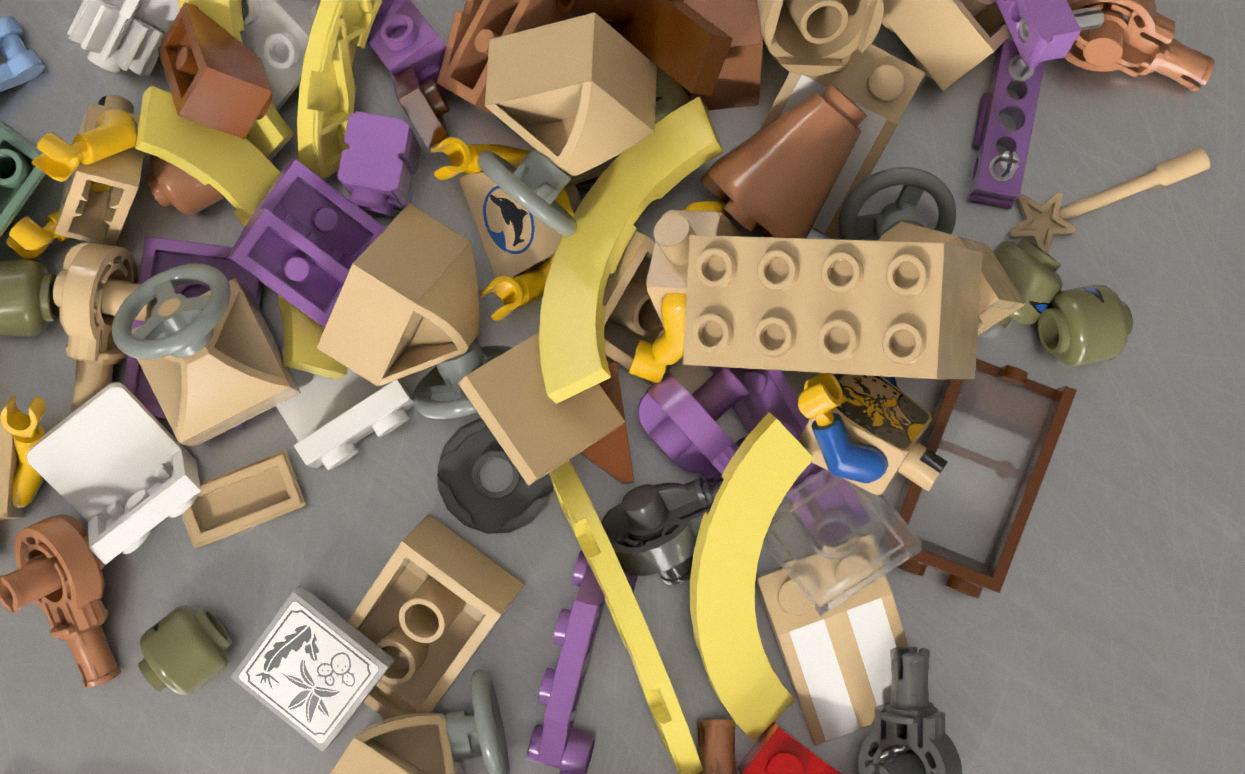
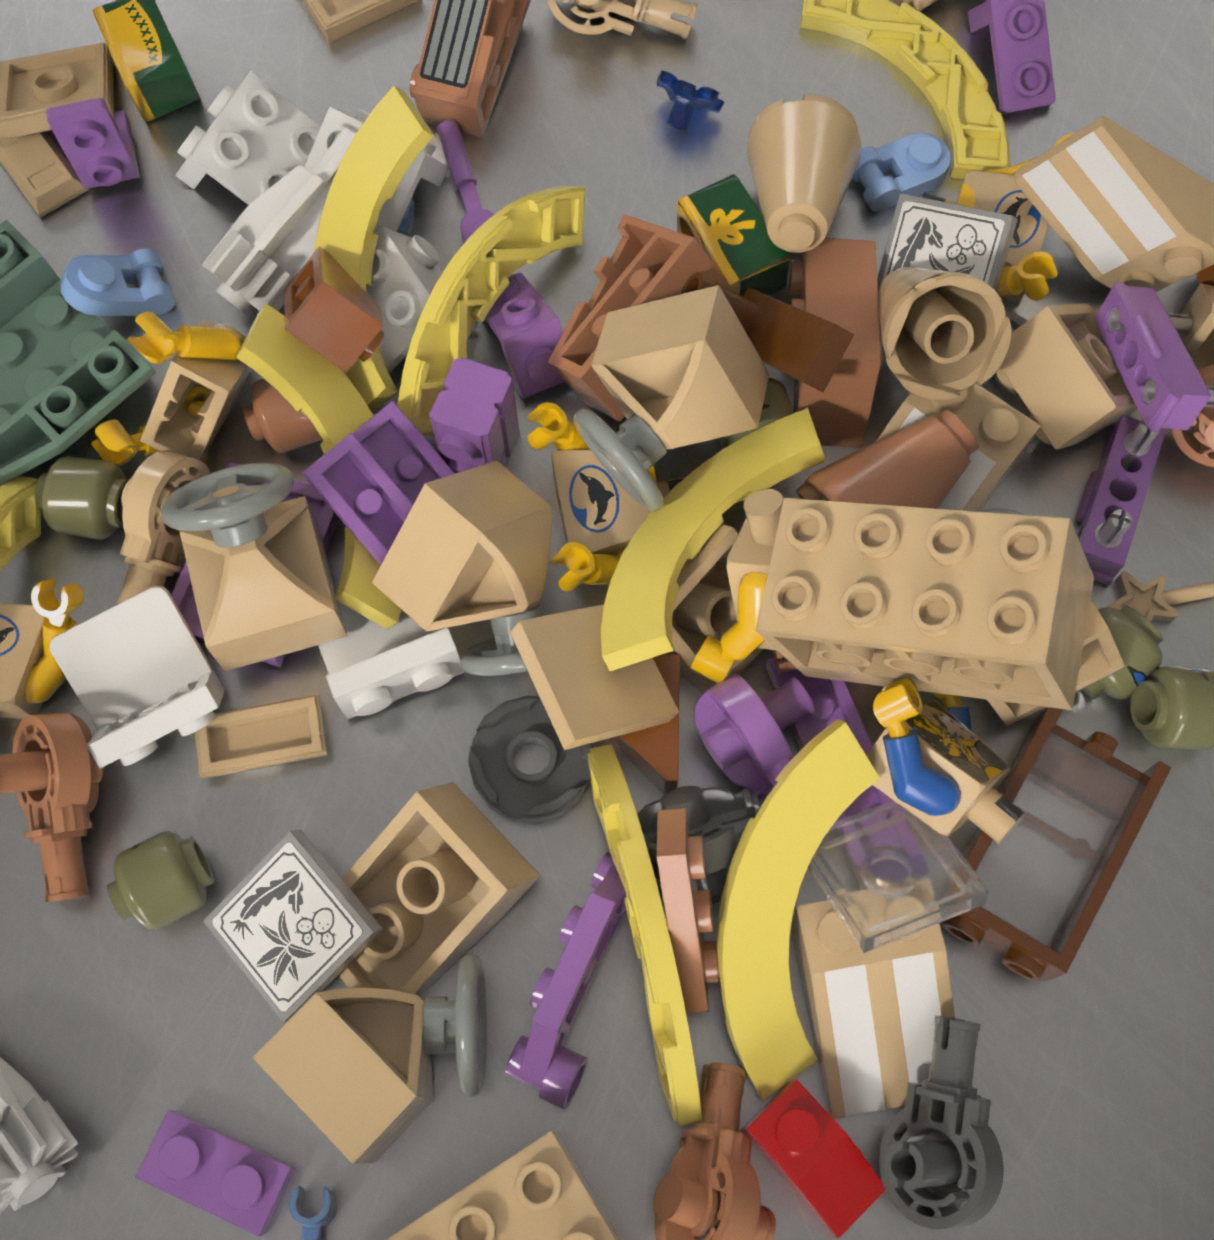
camera: 15 degrees right, 15 degrees down
reddish brown plate [392,66,450,148] -> none
none -> nougat plate [657,808,720,1013]

